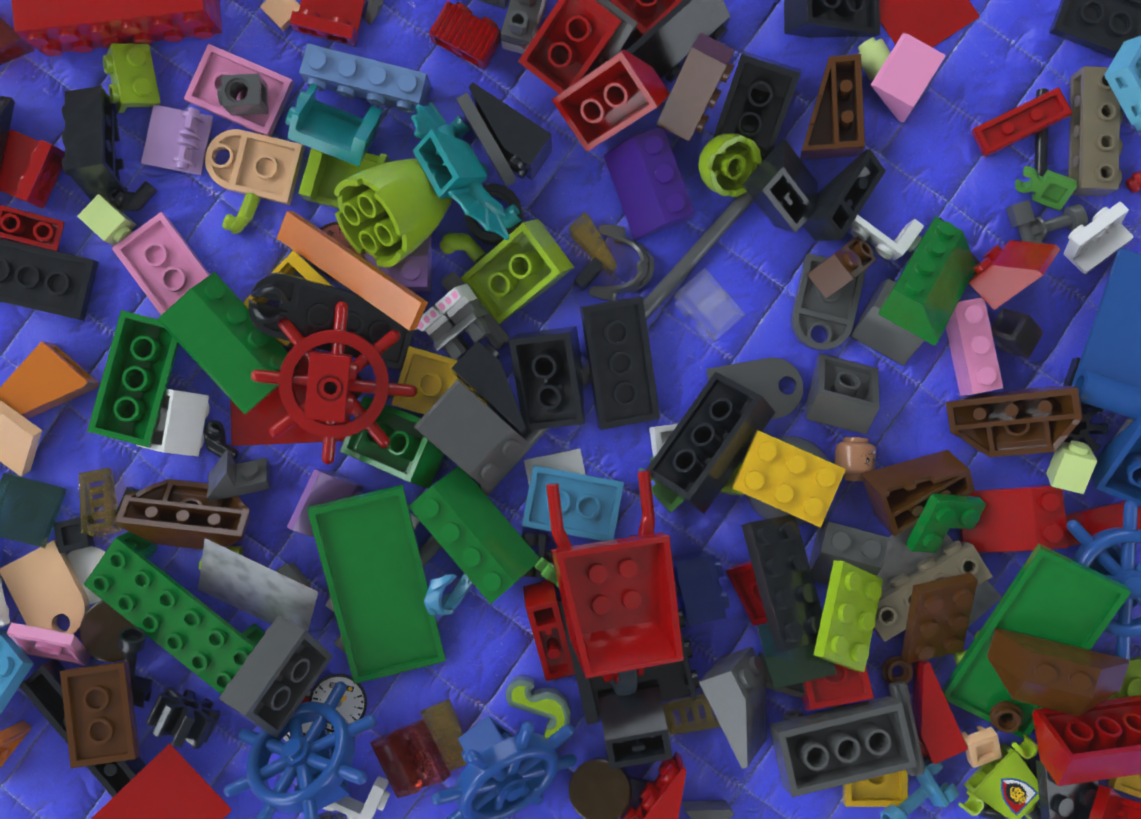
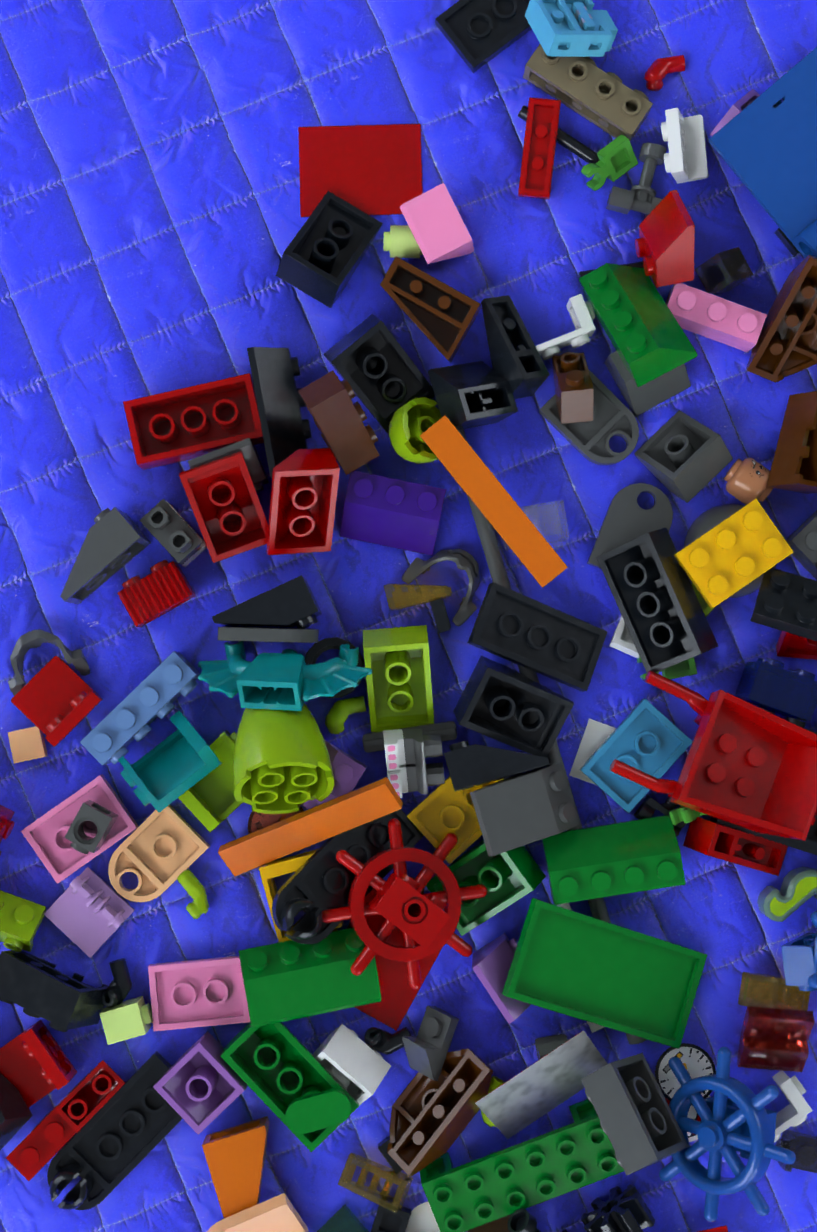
camera: 55 degrees left, 0 degrees up
dark azure helmet [424,574,473,616] -> none
none -> medium lavender slope [153,1031,248,1135]
none -> green tile [285,1088,351,1134]
none -> orange tile [420,415,568,588]

